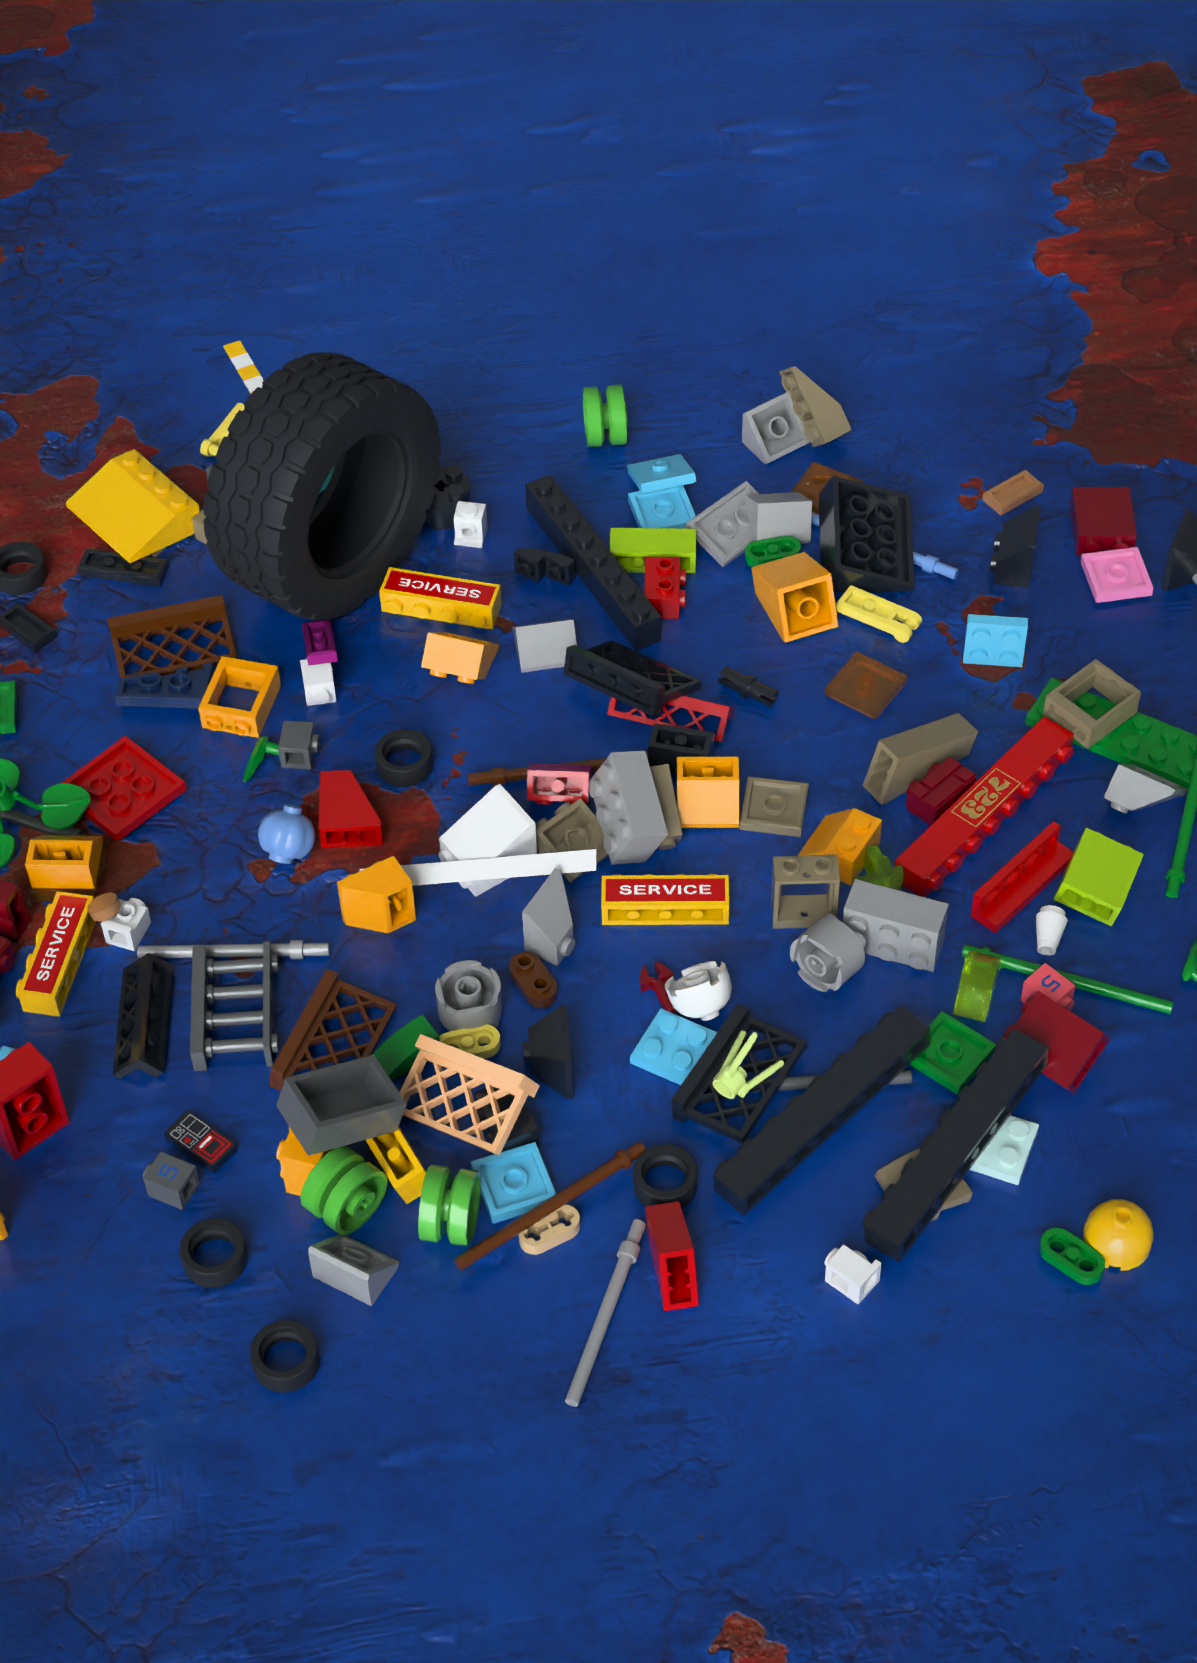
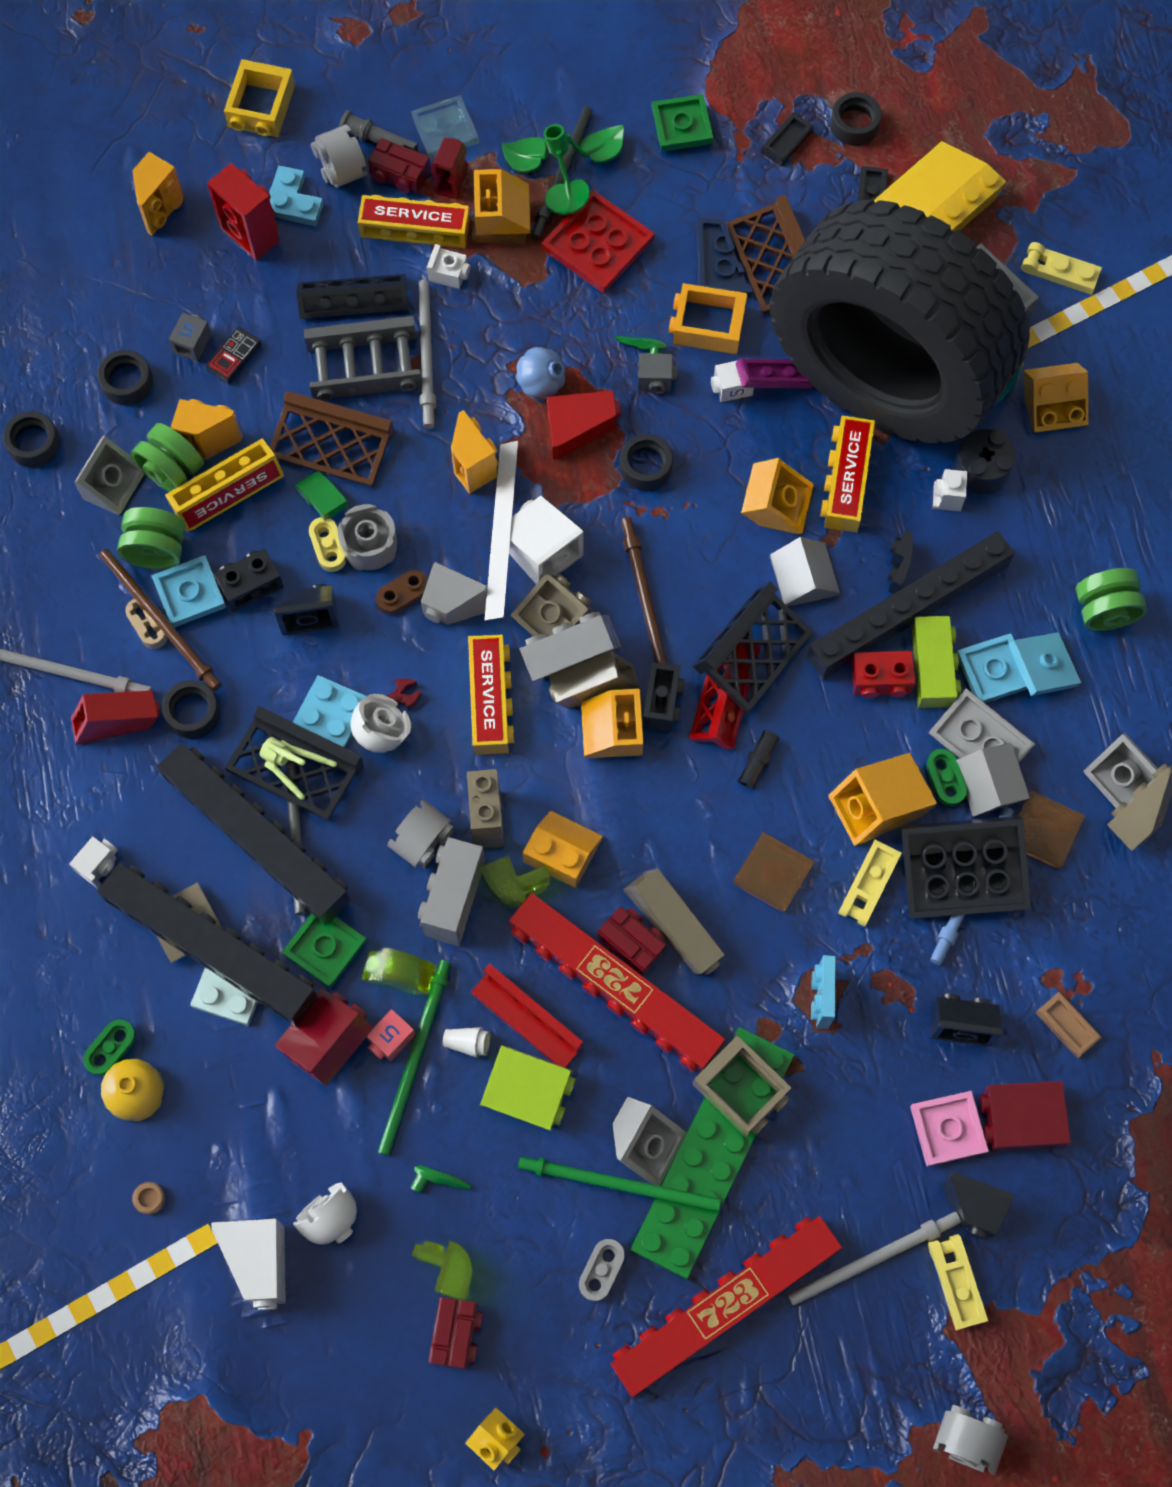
camera: 85 degrees right, 20 degrees up
medium nougat tile [87,892,121,922] -> none
dark grey piece [276,1055,407,1156] -> none
light nougat fence [399,1034,540,1156] -> none
brick [527,763,592,804] -> none
dark tan tile [740,776,809,837] -> none

